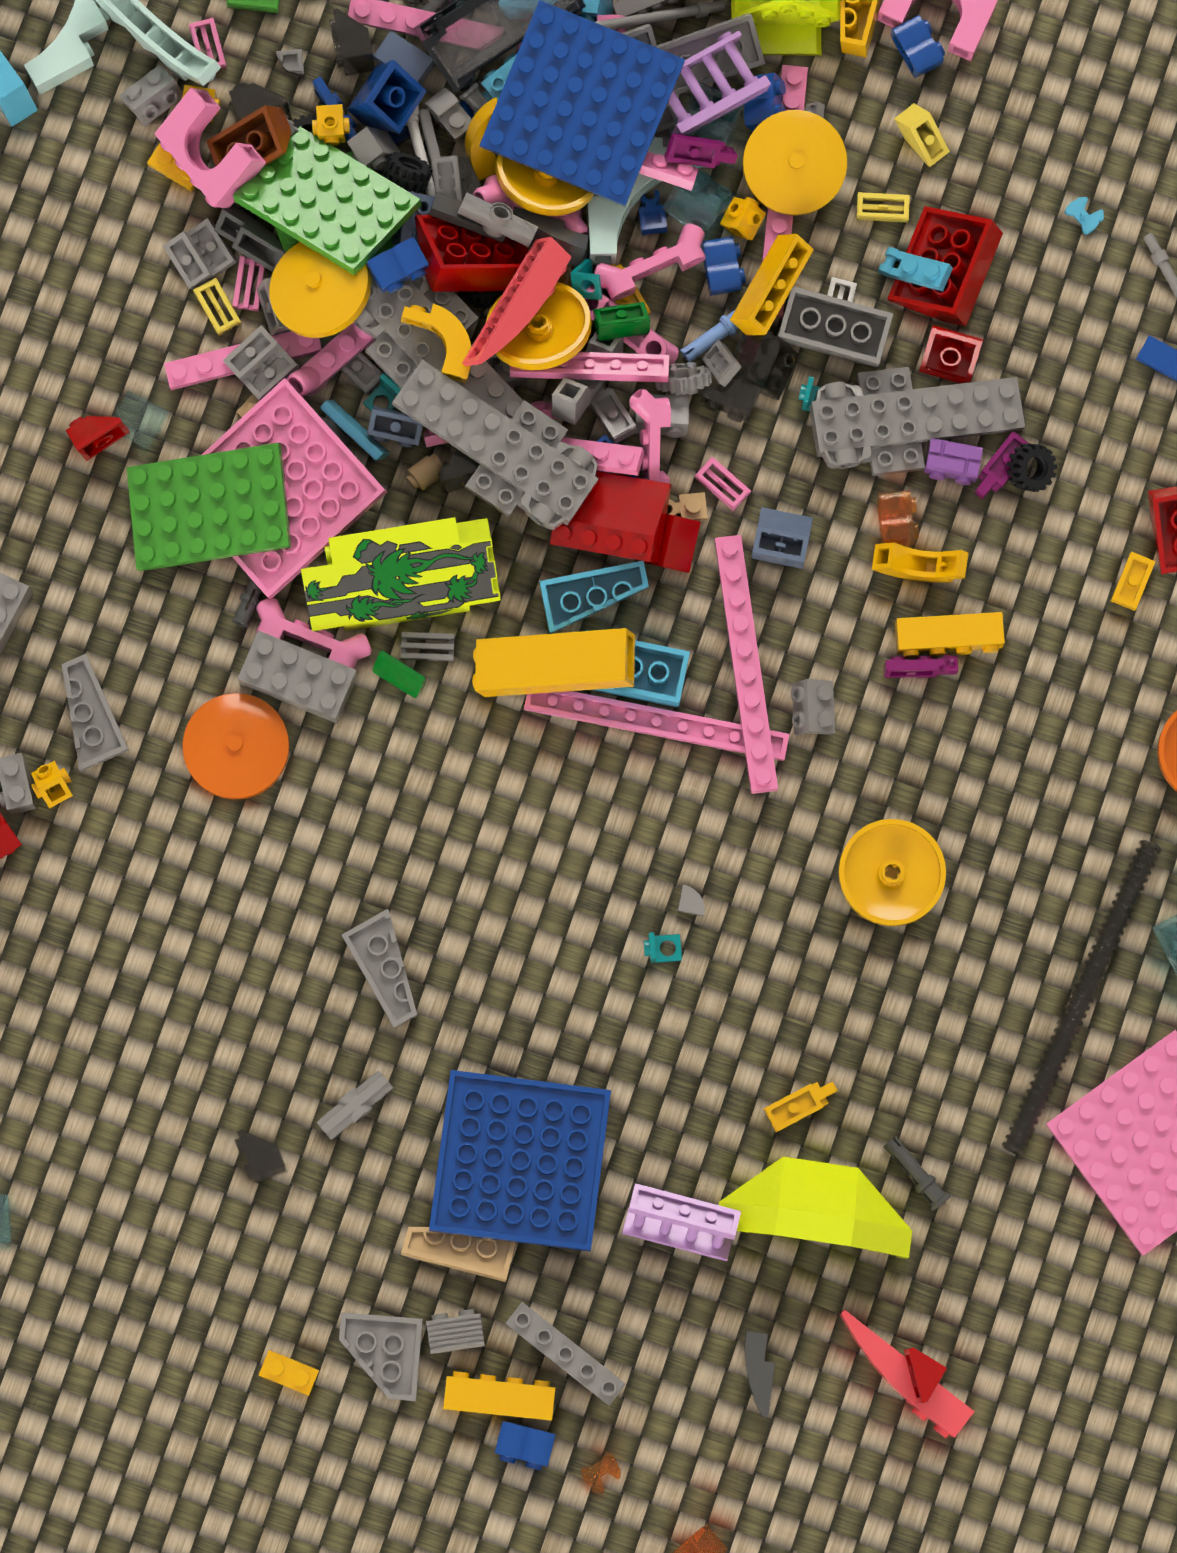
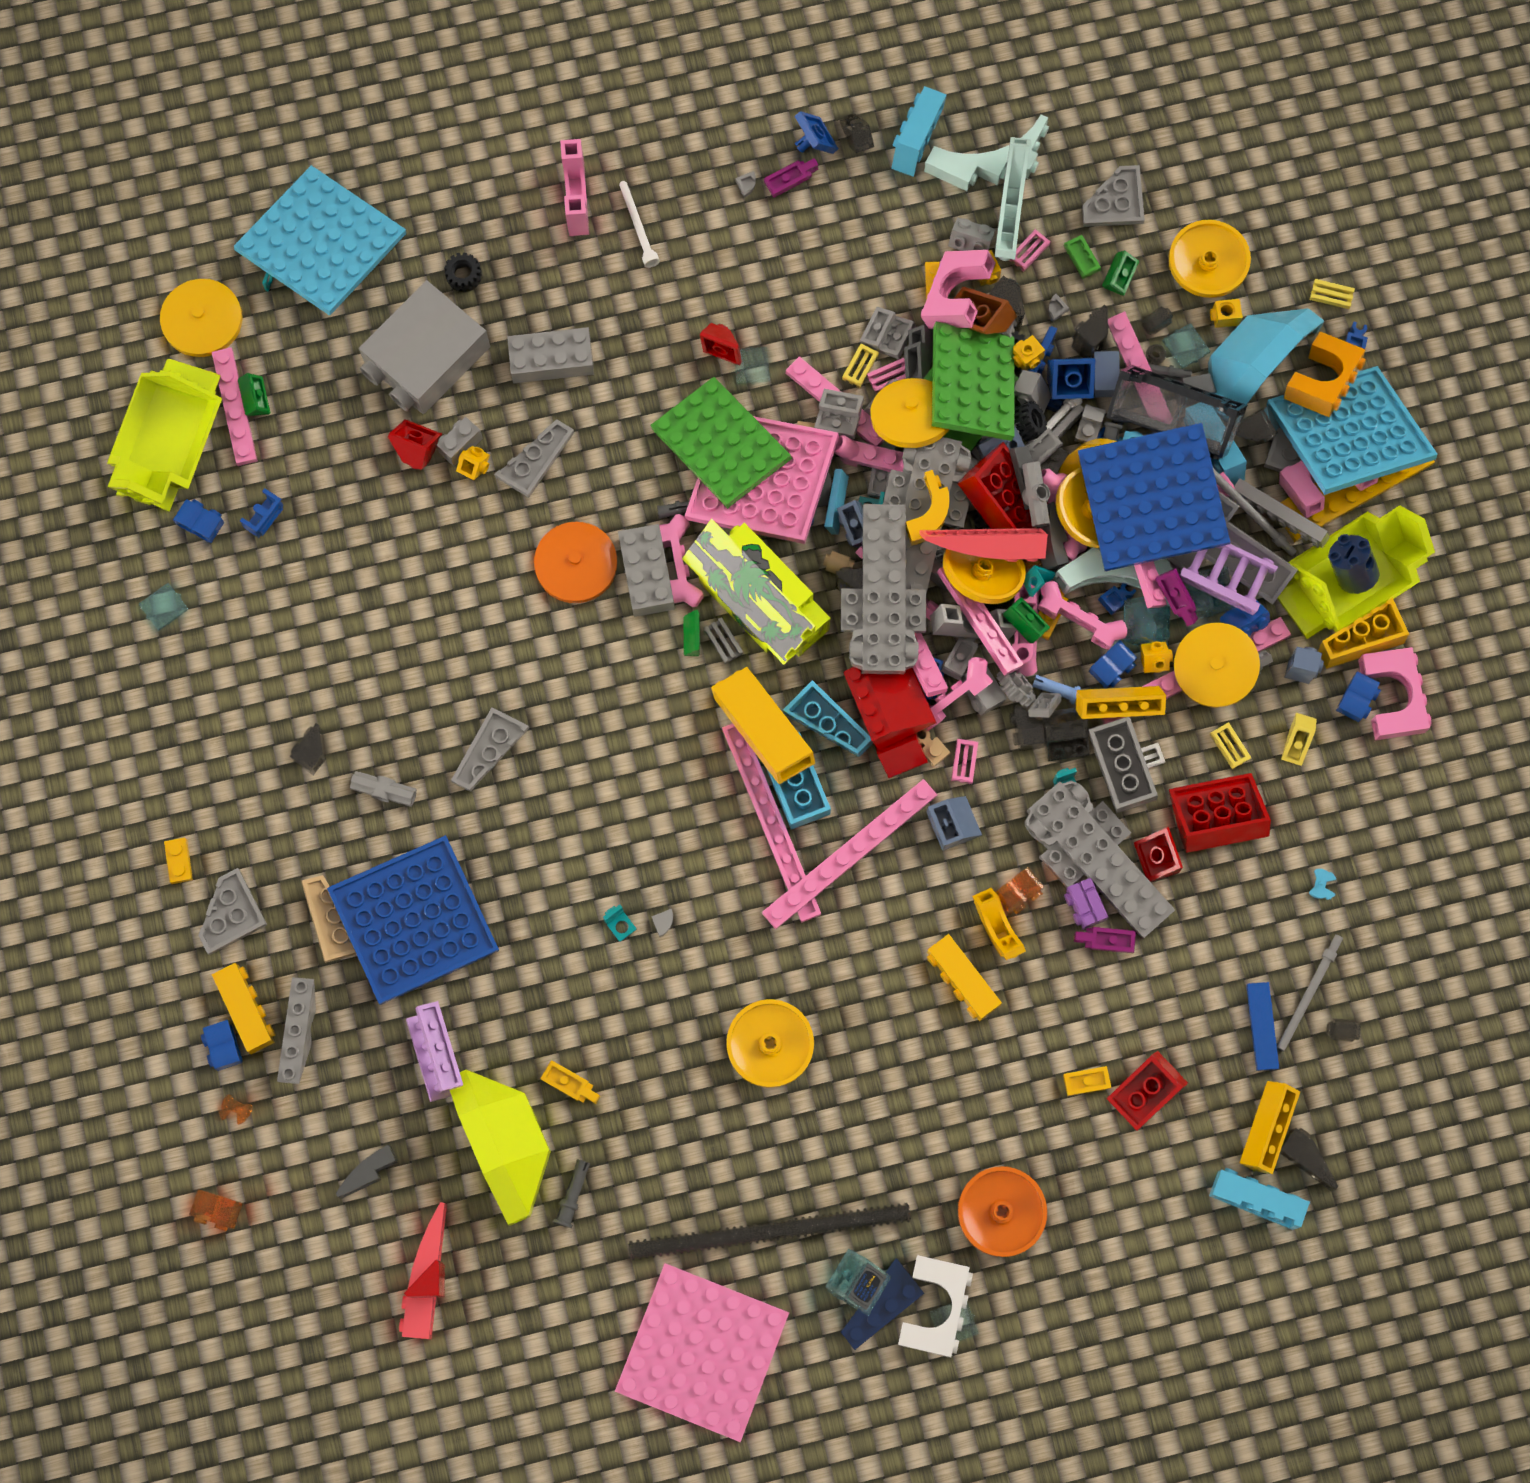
camera: 60 degrees right, 5 degrees down
blue brick [367,237,429,294] -> none
light grey brick [426,1309,485,1354] -> none
light grey bracket [791,679,835,735] -> none
medium azure plate [878,247,953,291] -> none
magenta hinge [883,655,958,678] -> none
black tyre [1006,443,1057,492] -> none
none -> sand blue brick [1284,647,1324,684]

